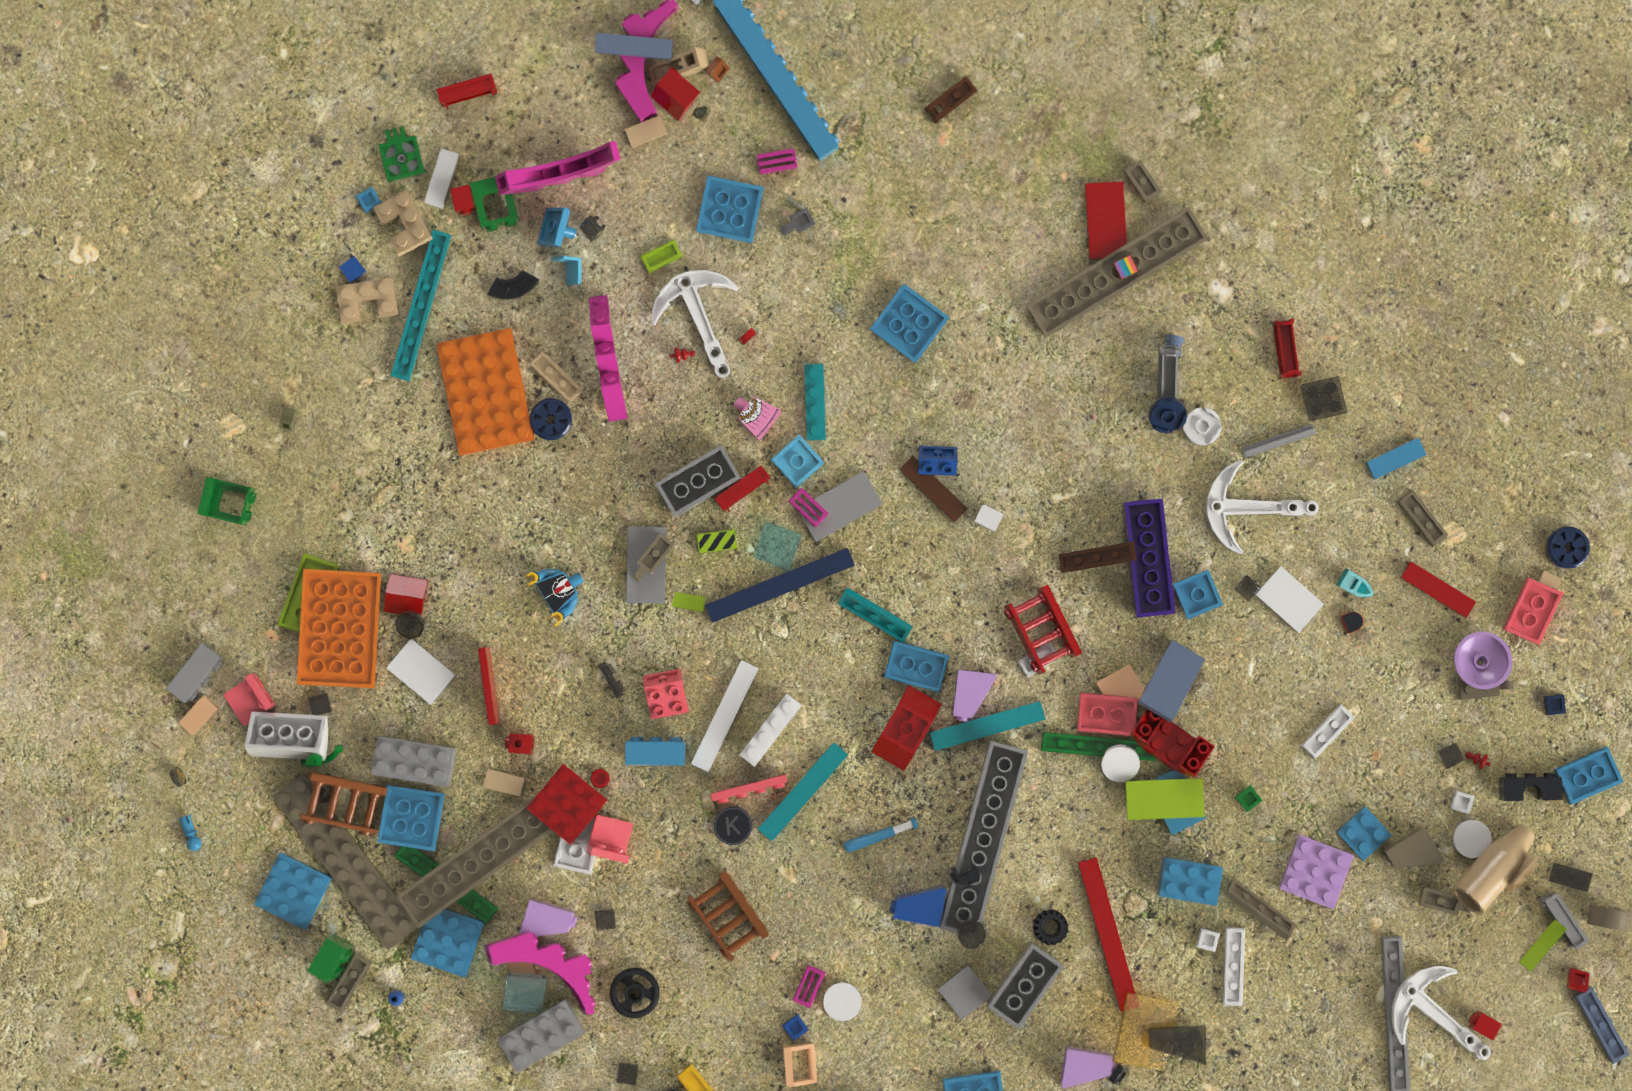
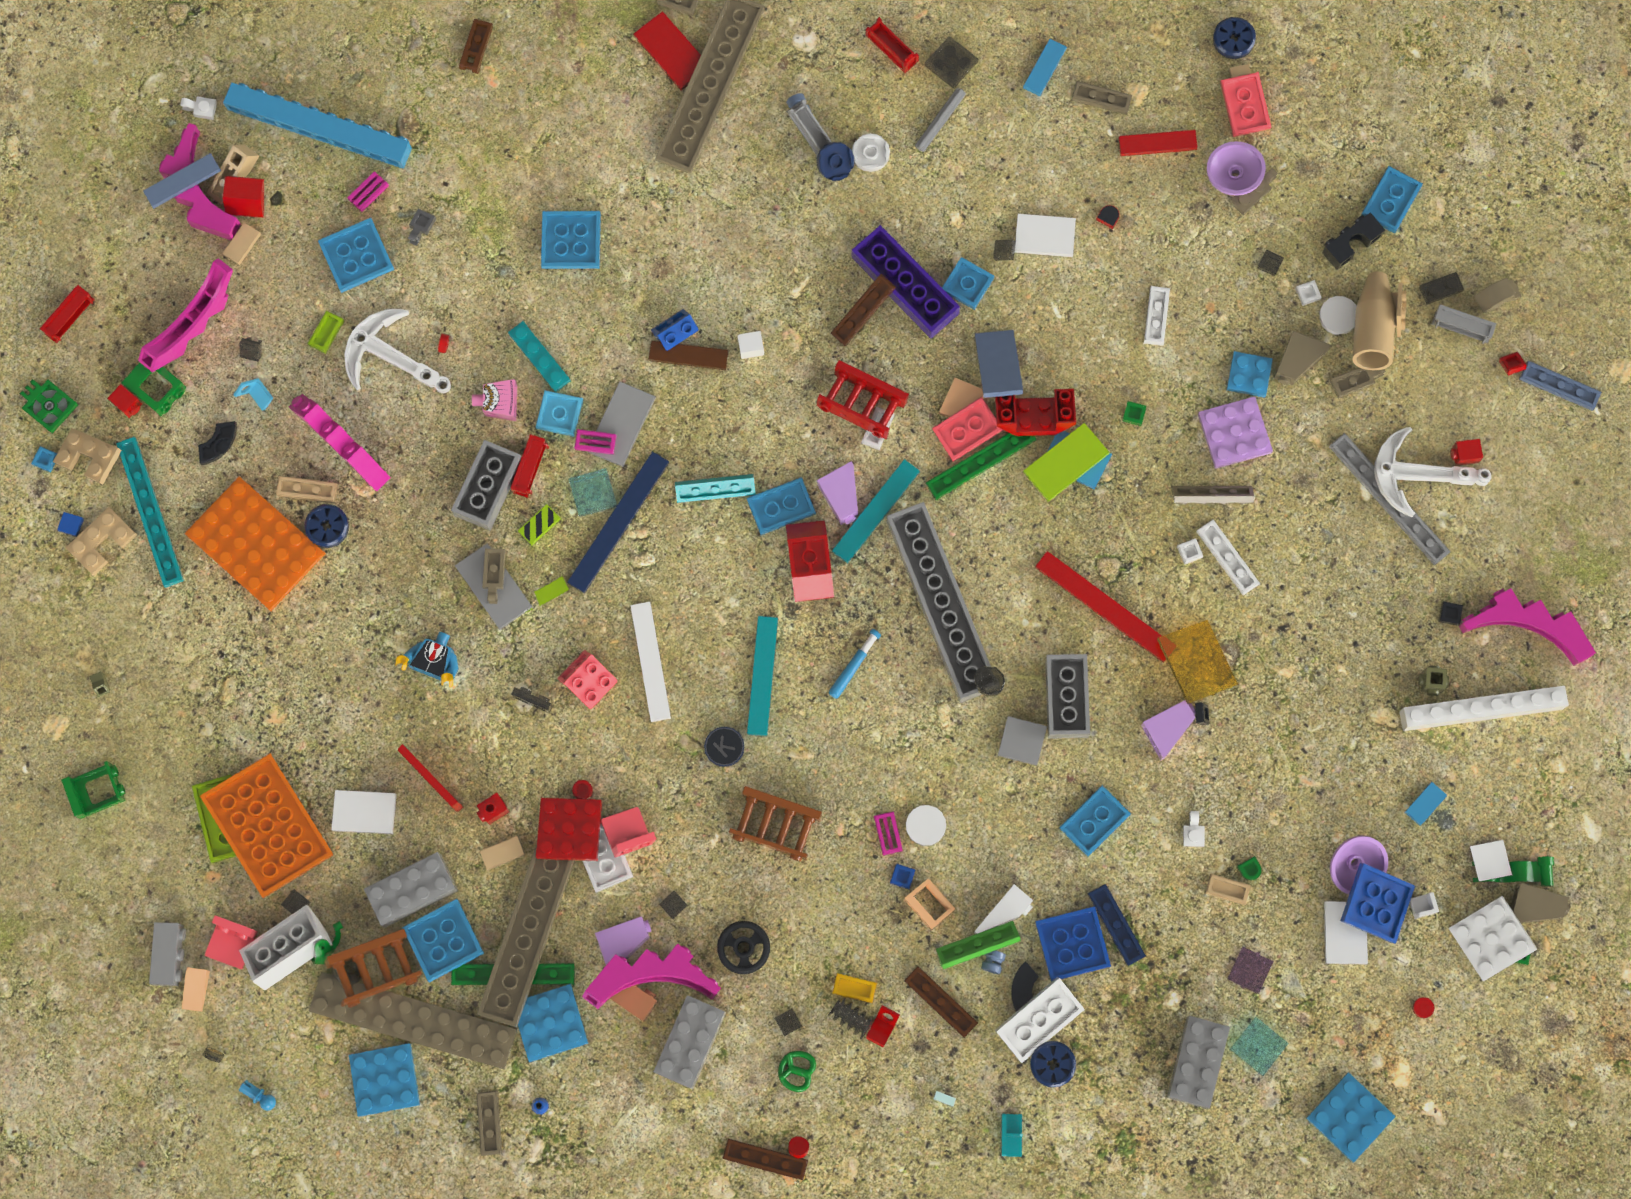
camera: 30 degrees left, 10 degrees down
green brick [307,934,353,983] -> none
slope [384,574,428,618] -> none
clear smoke hair [395,610,425,640] -> none
white tile [424,149,460,209] -> none
clear light blue tile [503,972,546,1013] -> none
dark azure tile [537,207,576,247] -> none
dark azure brick [625,737,686,766] -> none
red hair [670,347,695,363] -> none
dark orange tile [706,56,730,83] -> none
coral plate [711,774,788,804] -> none
white brick [740,694,802,767] -> none
blue slope [890,885,947,927] -> none
black bracket [949,866,981,886] -> none
black tyre [1033,909,1069,945] -> none
white tile [1101,744,1140,782] -> none
tile [1112,255,1139,280] -> none
clear smoke wing [1149,1025,1206,1065] -> none
dark azure brick [1157,856,1223,906] -> none
white piece [1206,460,1319,554] -> none
teal plate [1336,568,1374,597] -> none
red hair [1465,752,1491,769] -> none
lime sticker [1519,920,1567,971] -> none
dark blue tile [1543,694,1566,715] -> none

